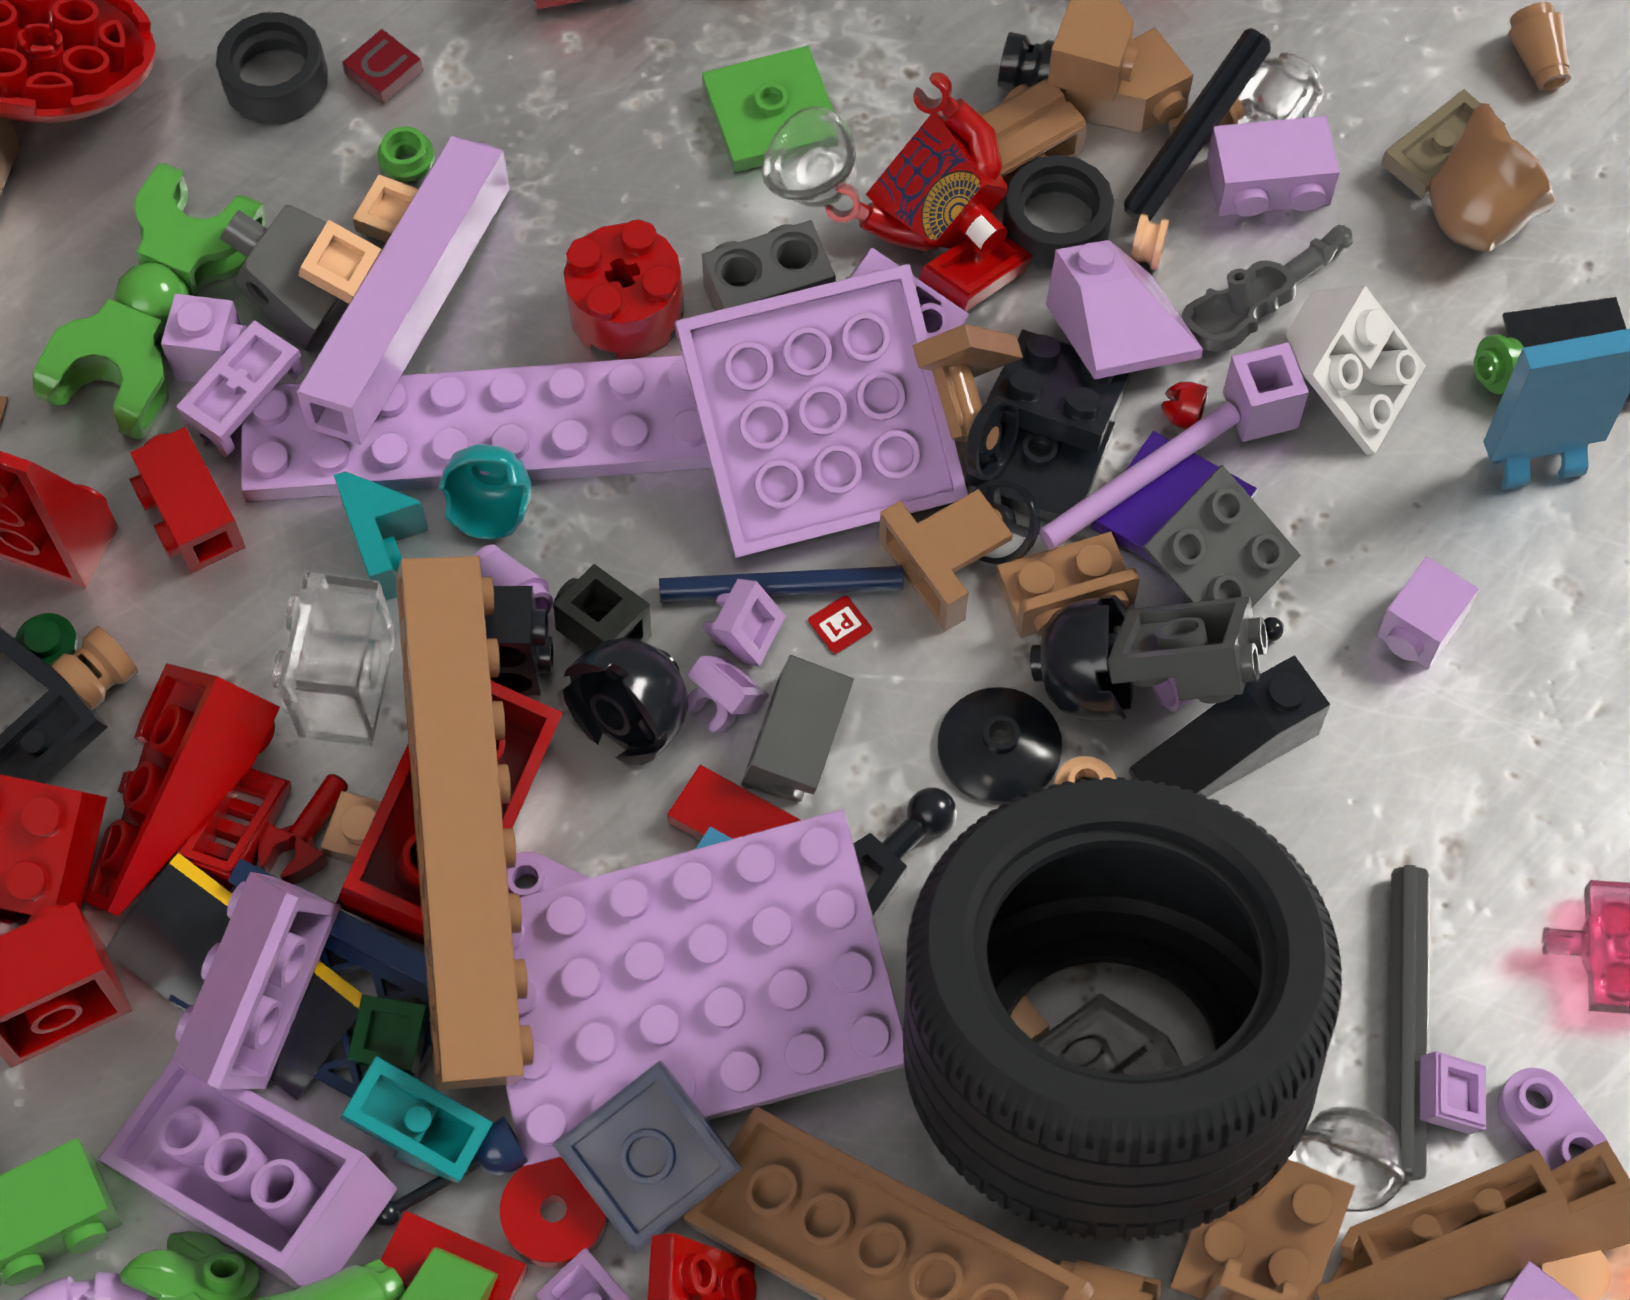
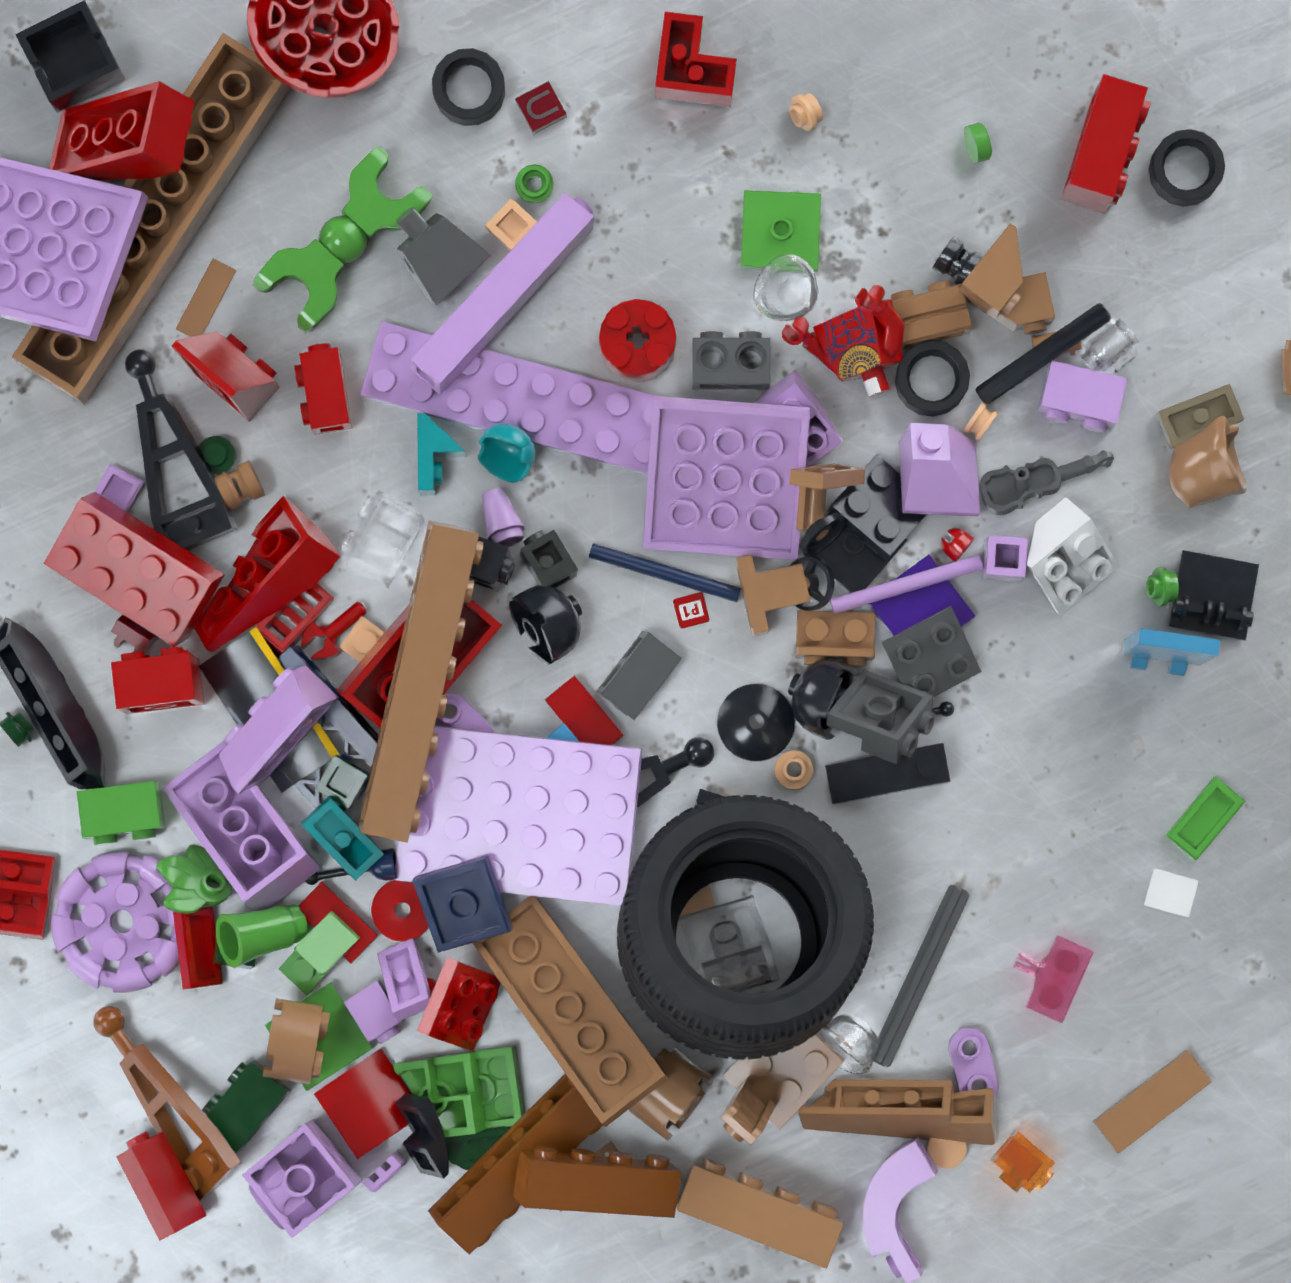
camera: 20 degrees right, 20 degrees up
lavender brick [161,294,247,383] -> none
lavender hinge [176,320,304,458] -> none
light nougat plate [298,220,381,304] -> none
lavender tile [686,656,769,732] -> none
lavender tile [702,579,786,666] -> none
red tile [918,237,1032,312] -> none
lavender brick [1376,556,1479,669] -> none
lavender tile [1420,1051,1486,1134] -> none

